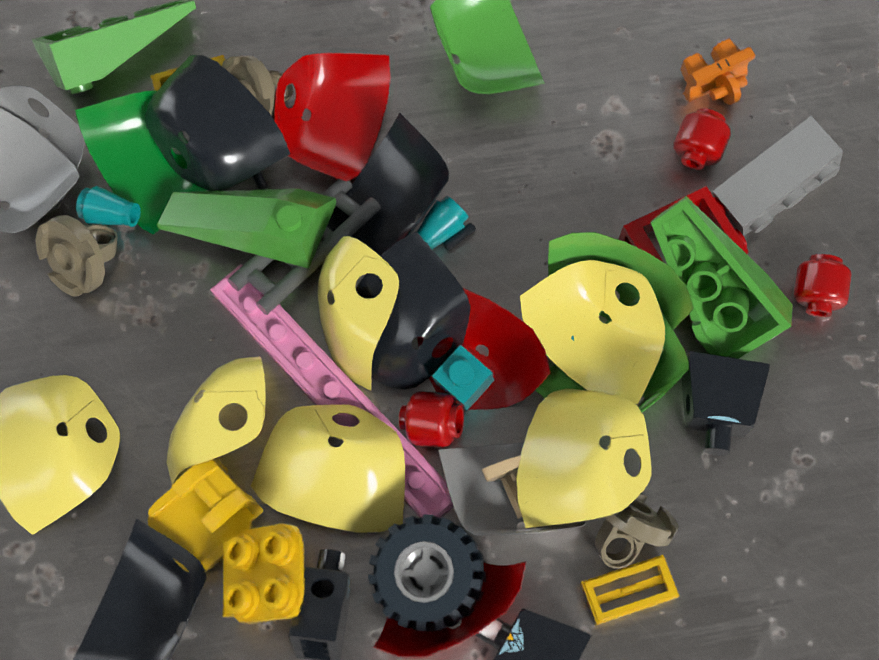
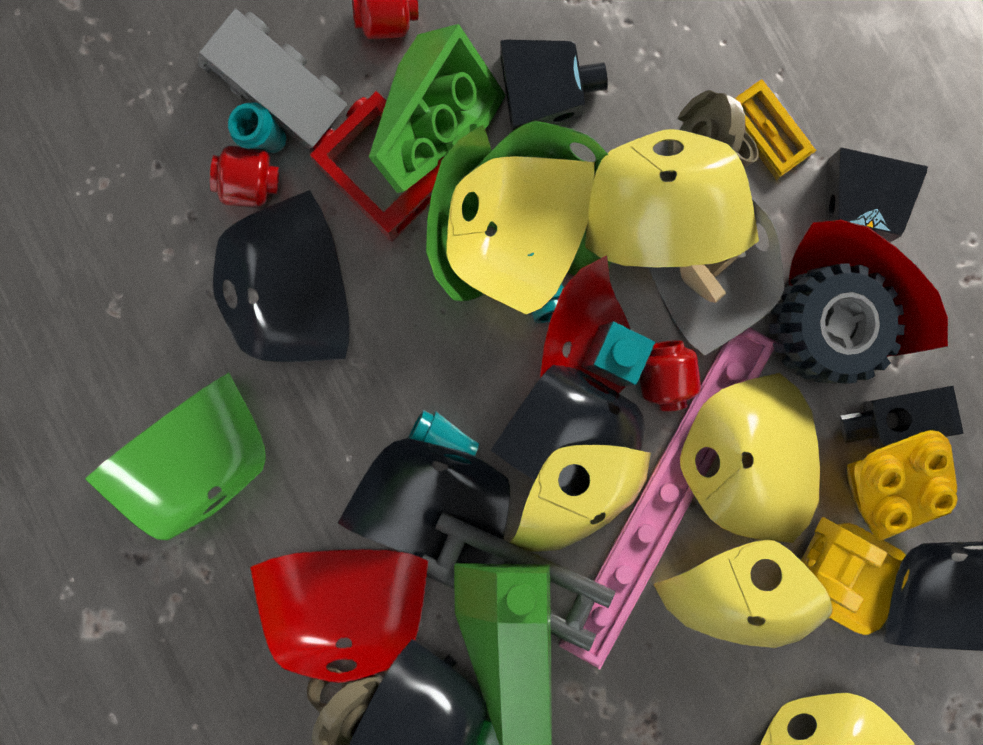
camera: 110 degrees left, 15 degrees up
black piece [443,222,476,251] -> none
orange hips [680,38,756,105] -> none
none -> black piece [213,190,349,362]
none -> teal cone [228,102,286,153]

